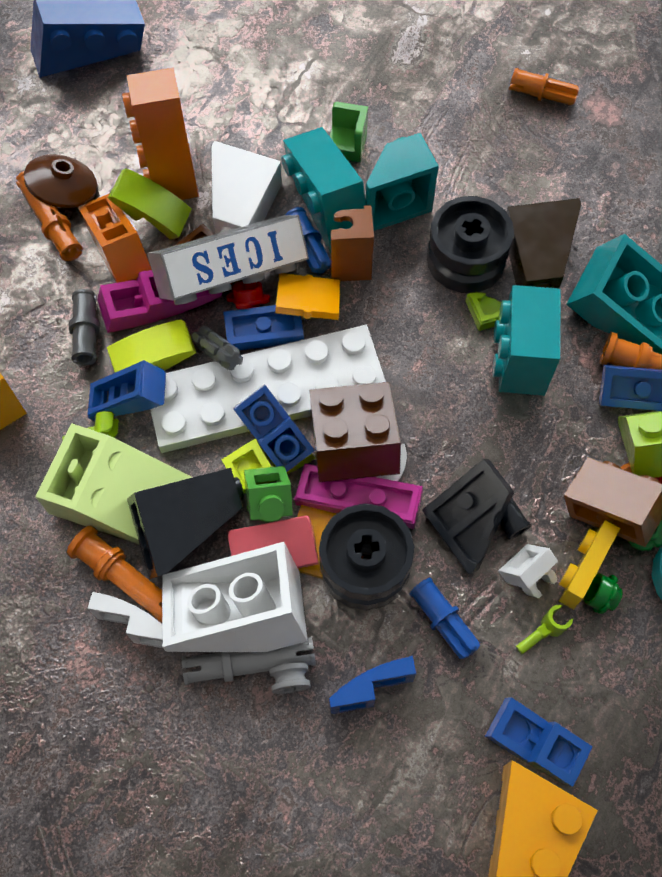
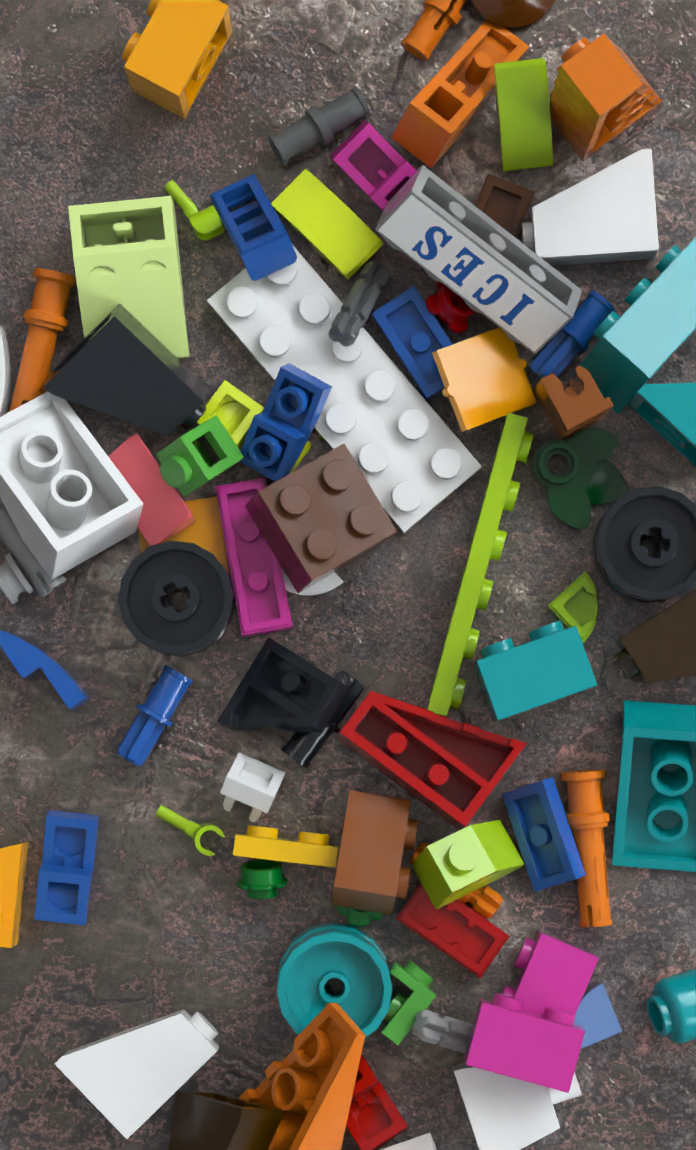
camera: 65 degrees right, 20 degrees up
none -> red wedge [336,691,527,830]
none -> lime plate [426,413,534,717]
none -> dark green plate [532,428,629,530]

